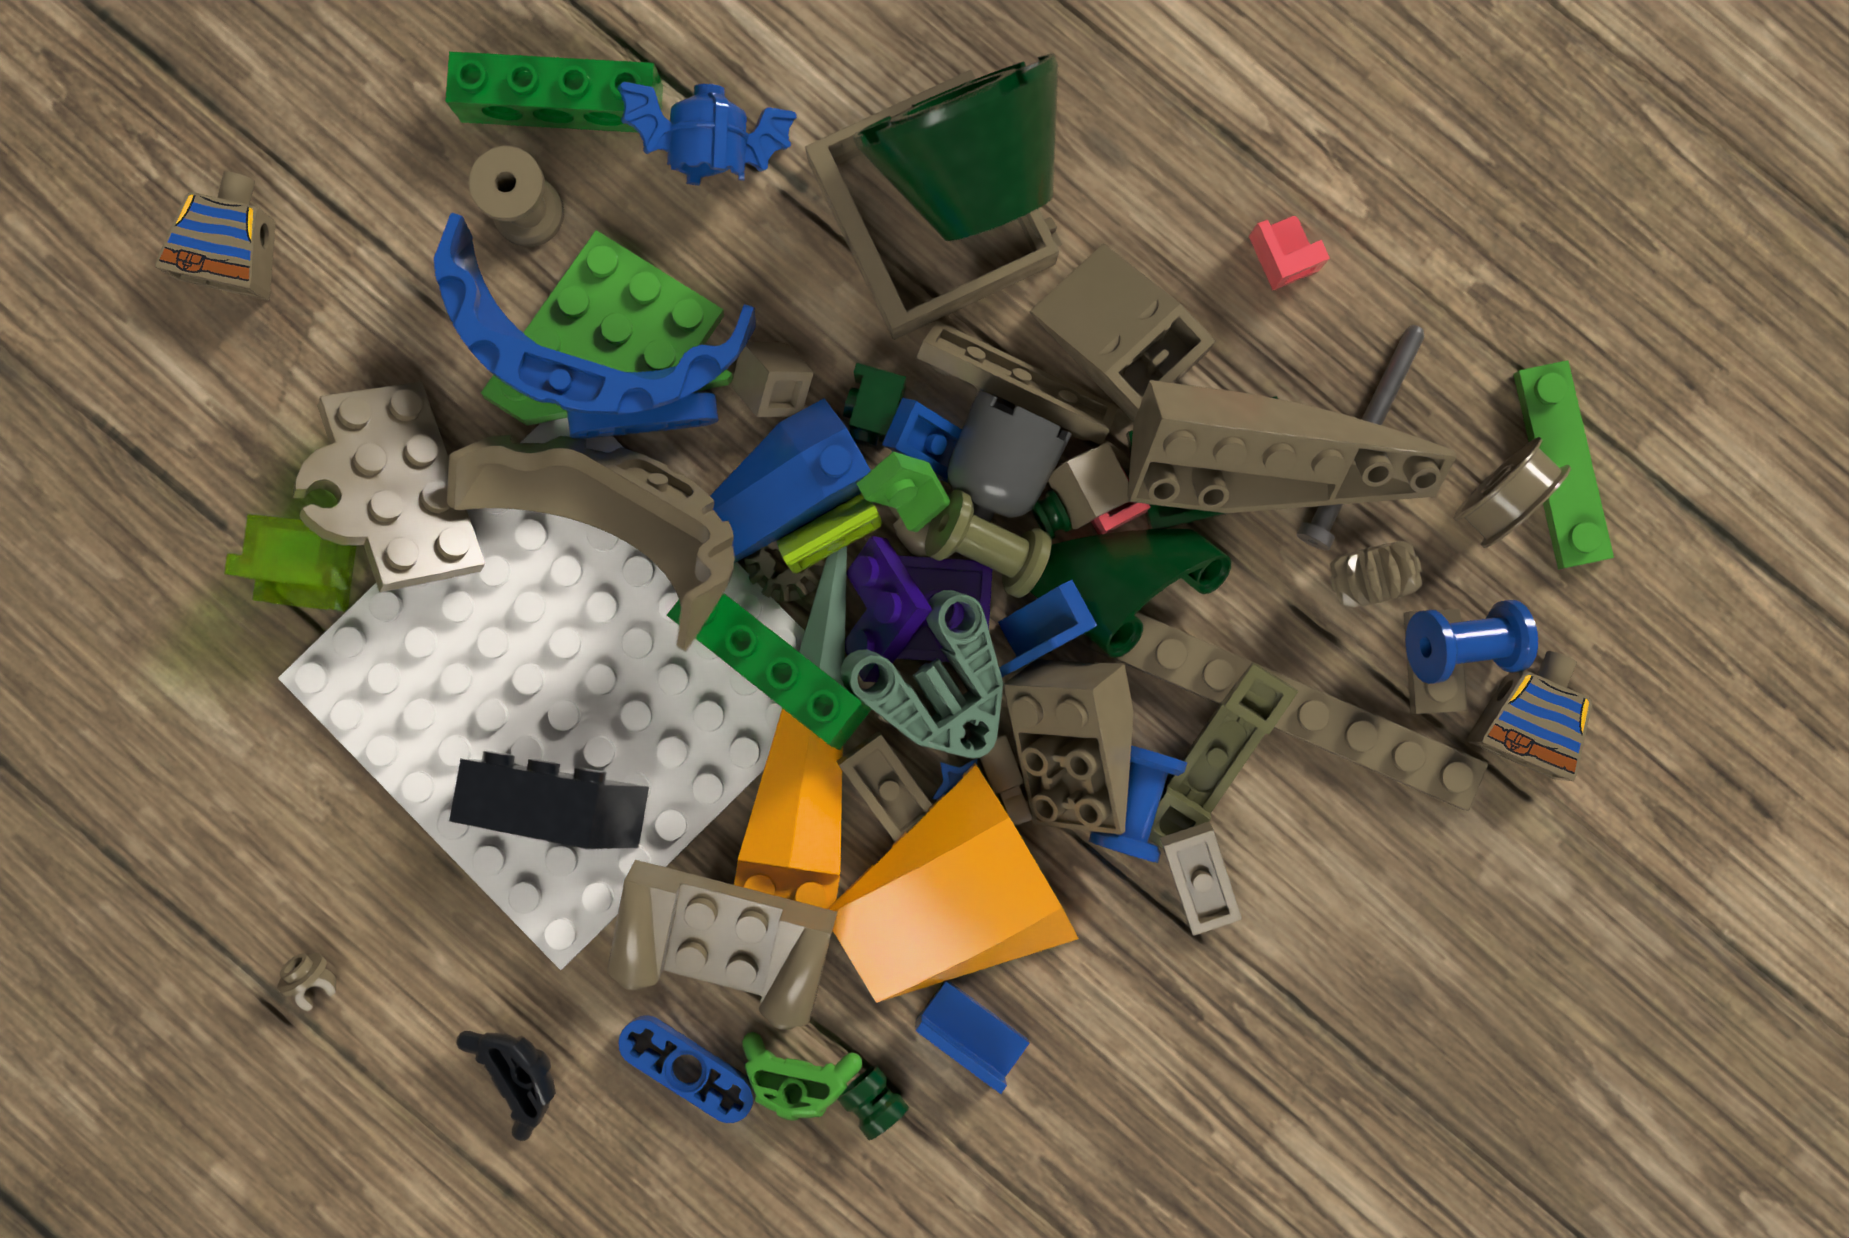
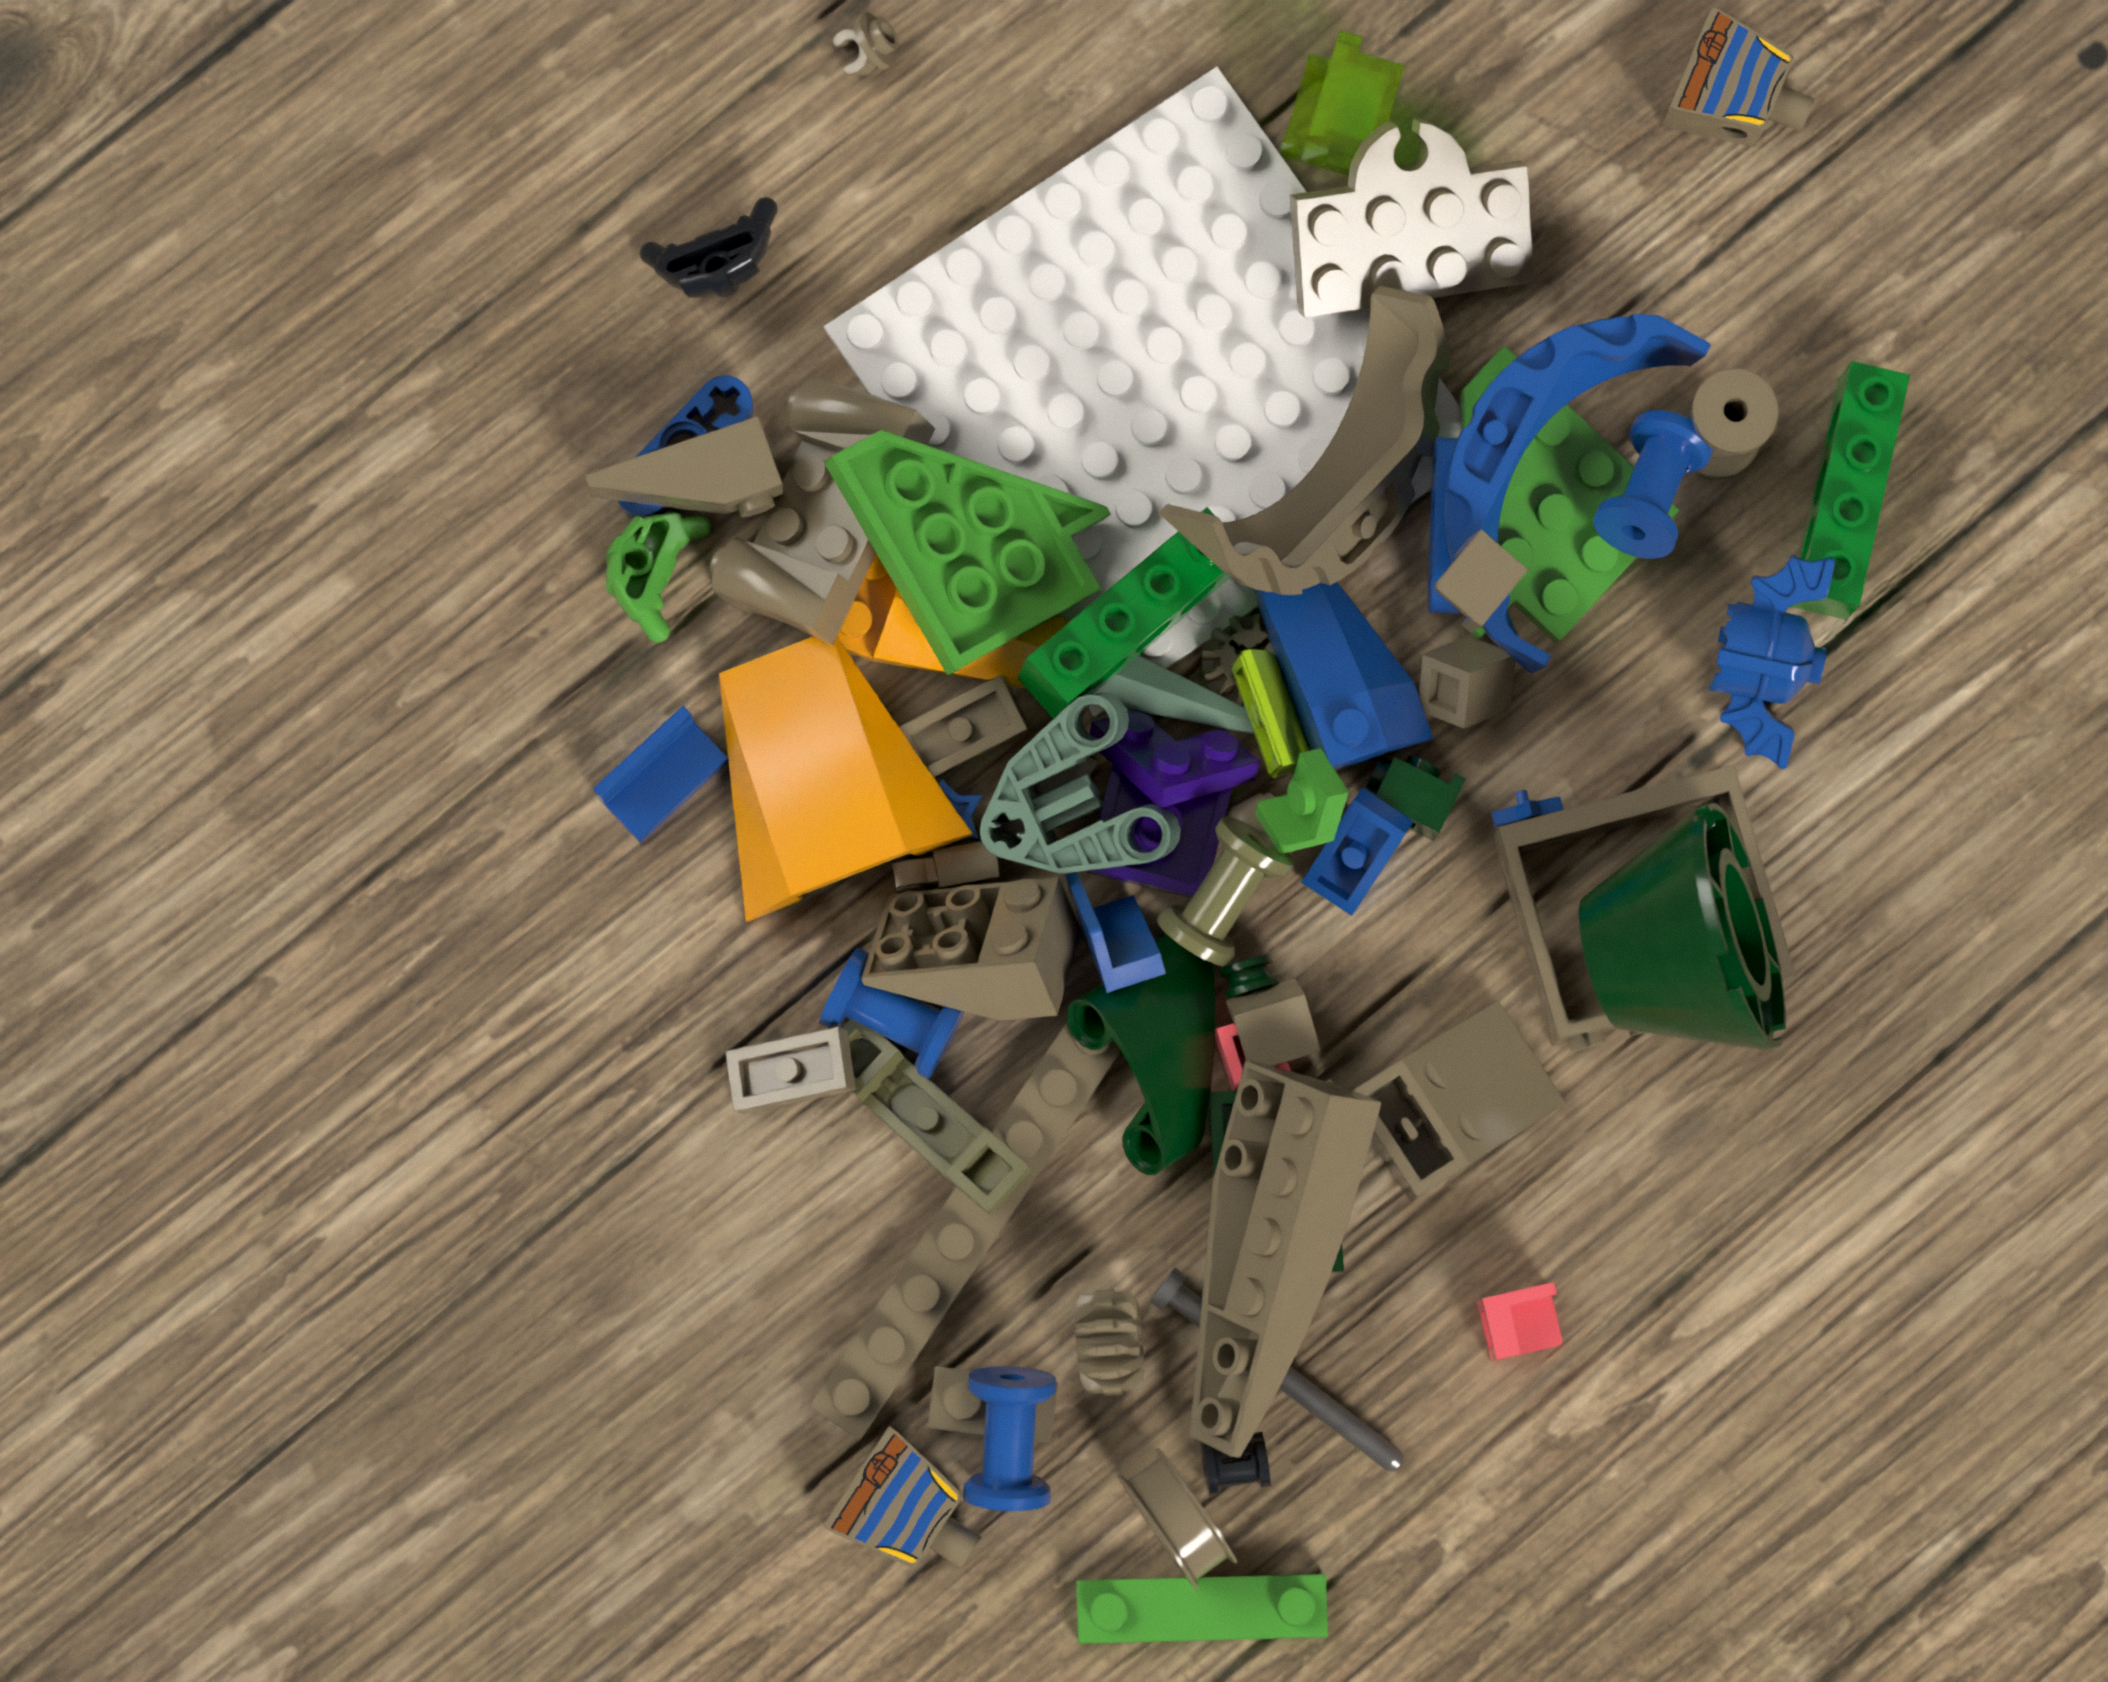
camera: 95 degrees right, 5 degrees down
black wedge [449,751,649,849] -> none
dark green wheel [838,1065,909,1141] -> none
dark tan plate [916,321,1119,445] -> none
dark grey cylinder [946,391,1072,522] -> none
none -> dark tan slope [585,416,783,517]
none -> bright green wing [824,430,1111,676]
none -> black bush [1200,1431,1271,1496]
none -> dark tan panel [1434,530,1528,633]
none -> blue piece [1491,790,1563,827]
none -> blue piece [1593,410,1714,559]

